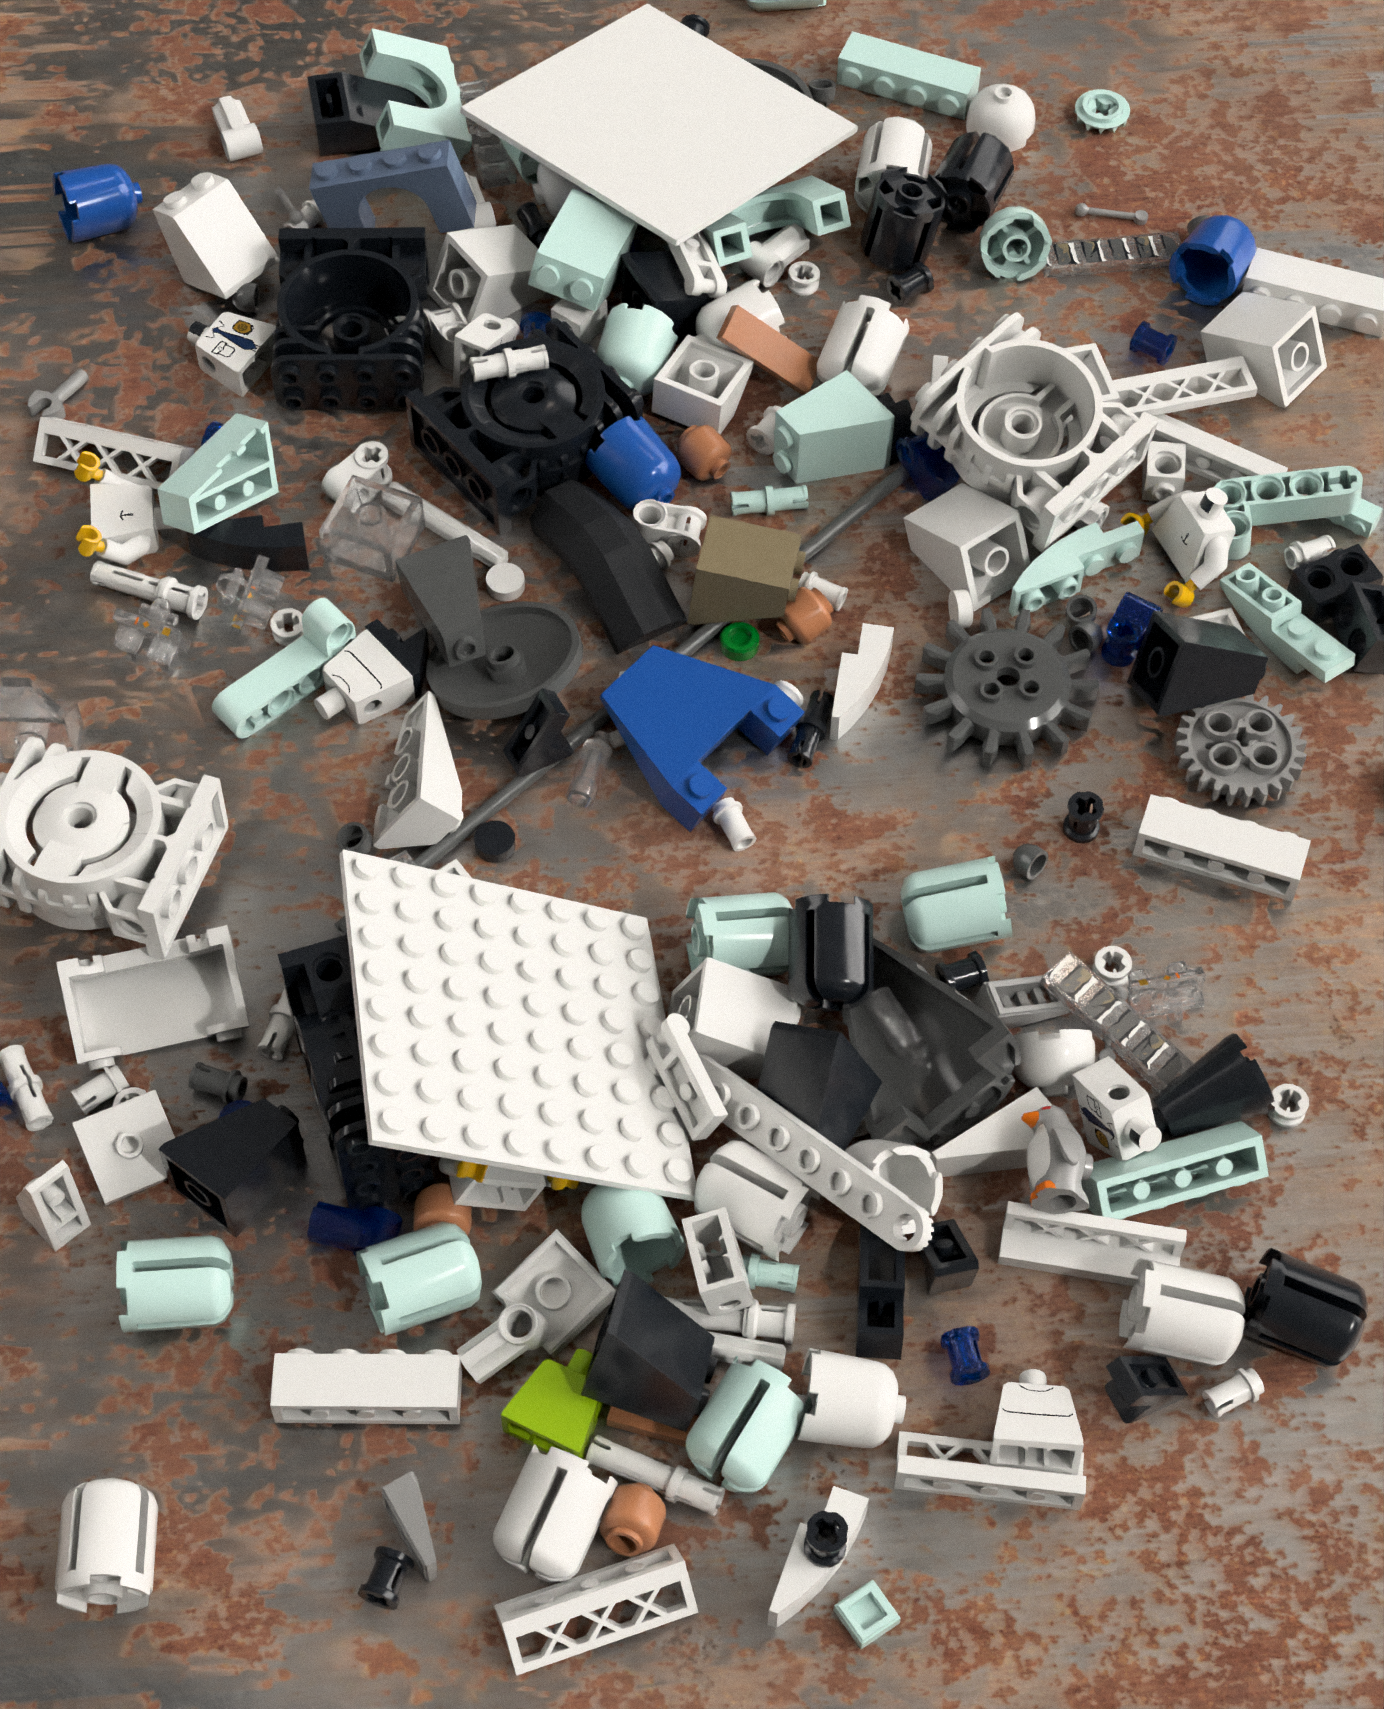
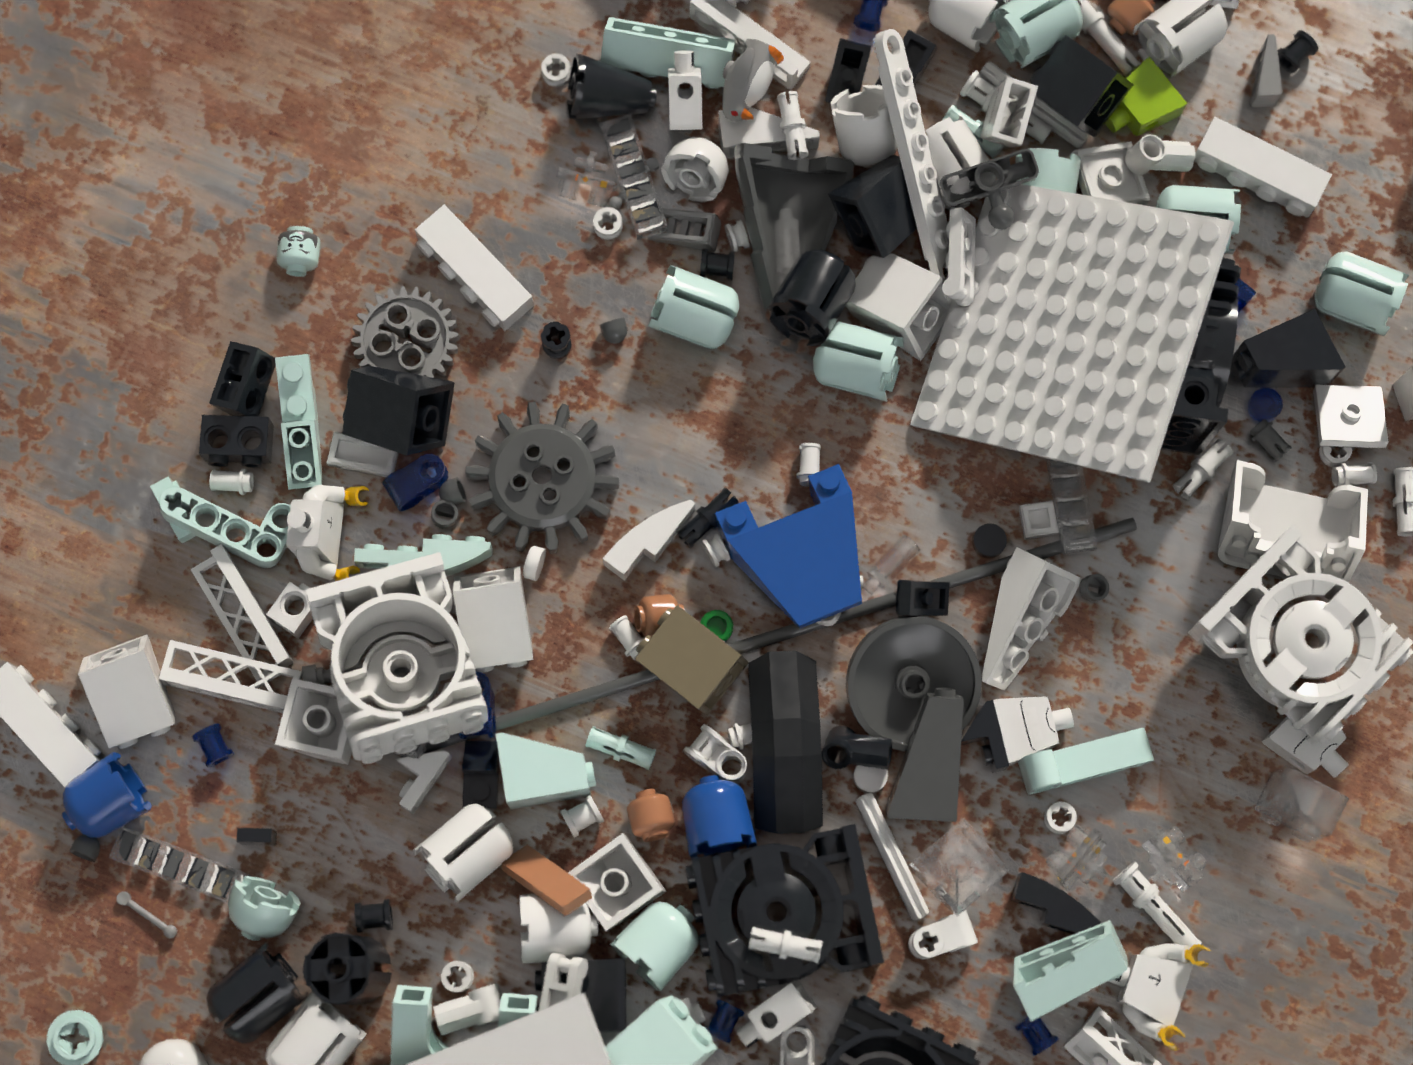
camera: 155 degrees left, 20 degrees up
none -> black tile [236,828,277,845]
none -> white pin [777,91,809,160]
none -> black piece [822,725,893,770]
none -> dark grey piece [939,149,1039,230]

